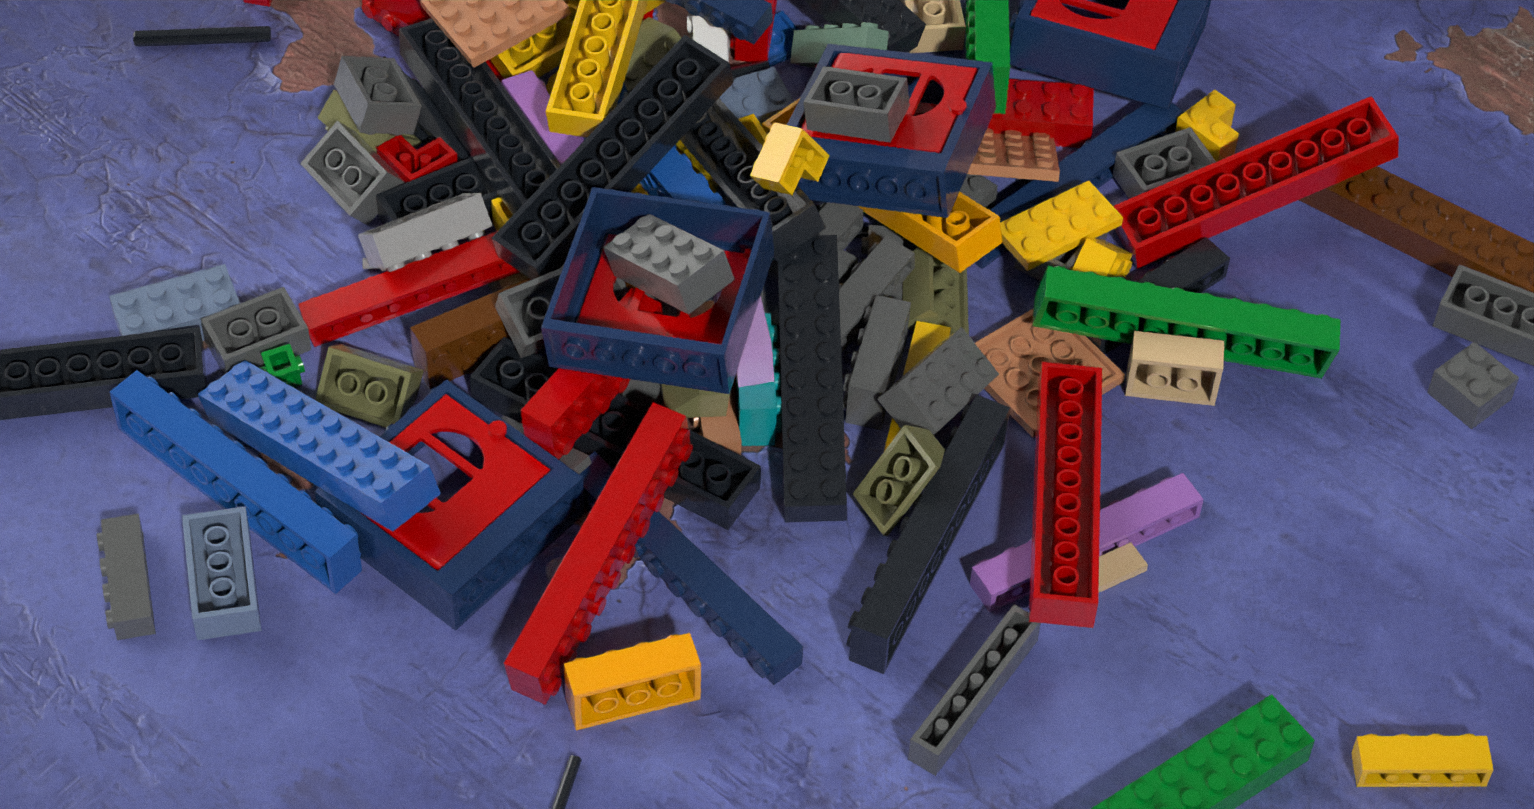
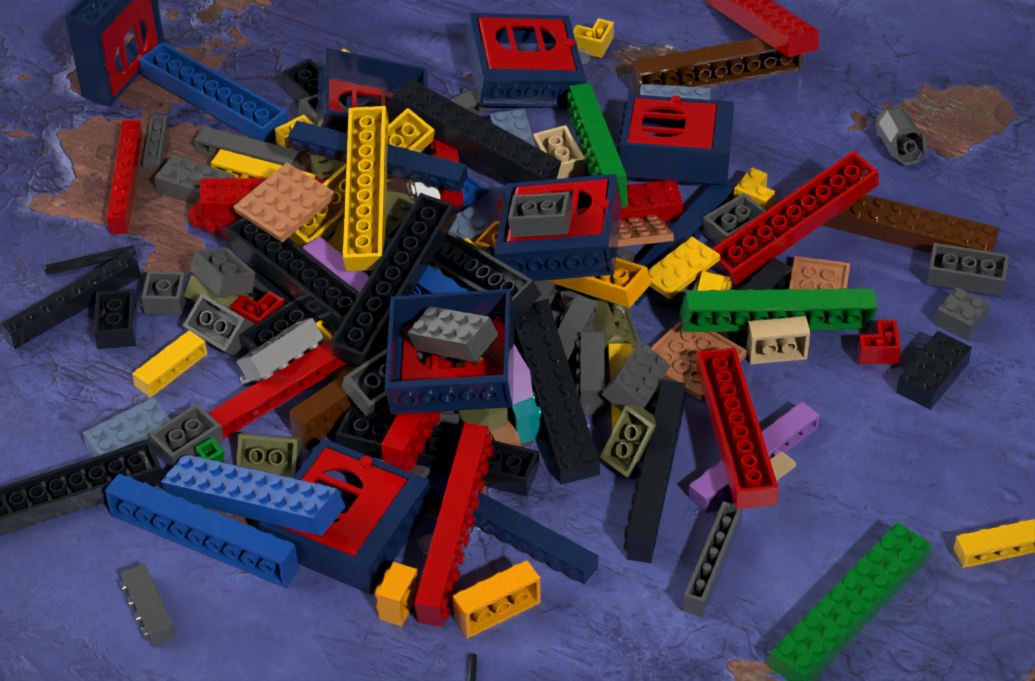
camera: 10 degrees left, 5 degrees down
sand blue brick [182,506,262,641] -> none
yellow brick [750,122,830,195] -> none
sand green brick [791,22,889,68] -> none
none -> black brick [0,252,141,349]
none -> black brick [94,289,137,349]
none -> yellow brick [132,330,207,398]
none -> dark grey brick [142,271,187,315]
none -> light orange brick [375,562,419,627]
none -> nougat plate [789,256,850,290]
none -> red brick [858,320,901,365]
none -> dark grey brick [876,107,927,166]
none -> black brick [896,331,972,410]

